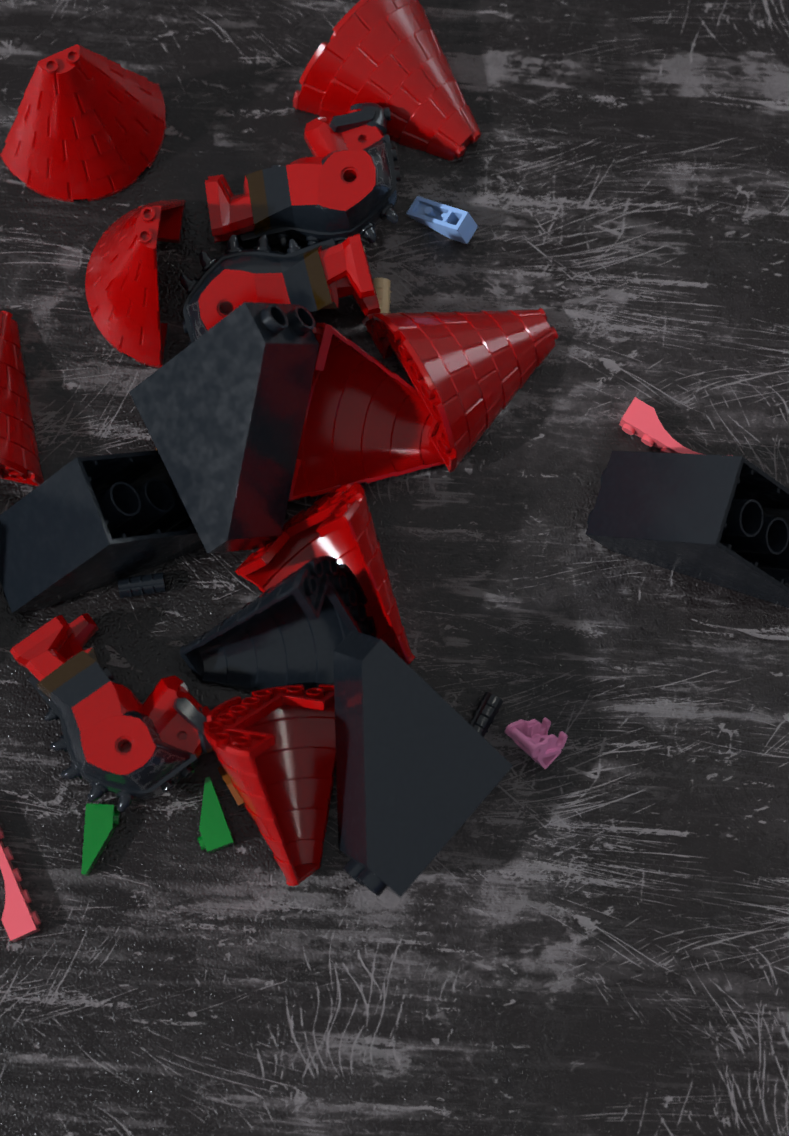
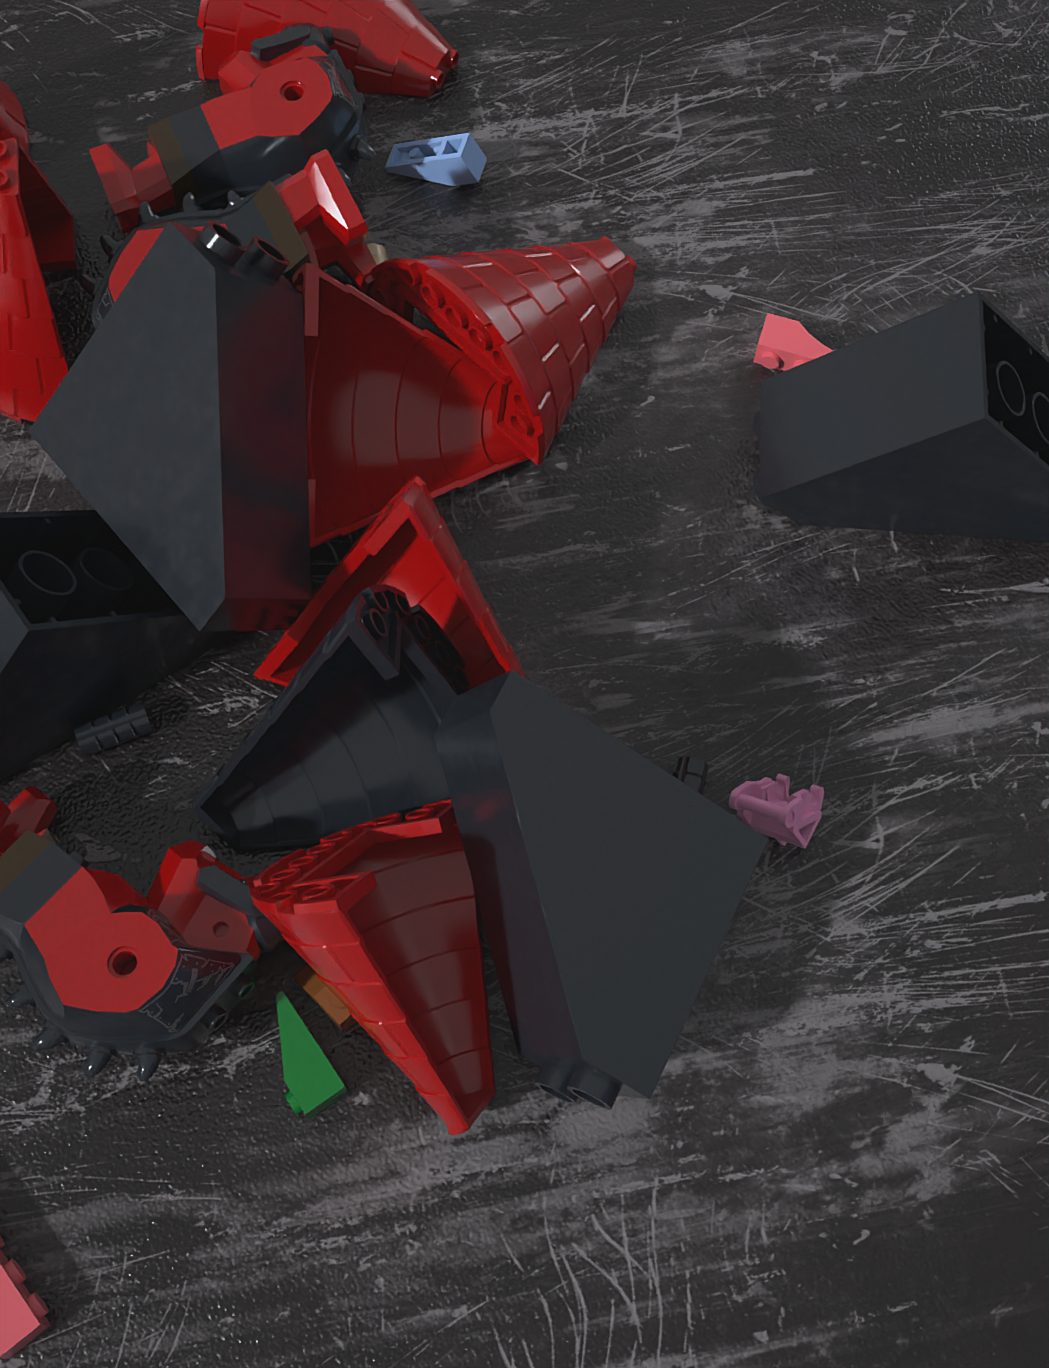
camera: 15 degrees left, 10 degrees down
green slope [81,803,120,876] -> none

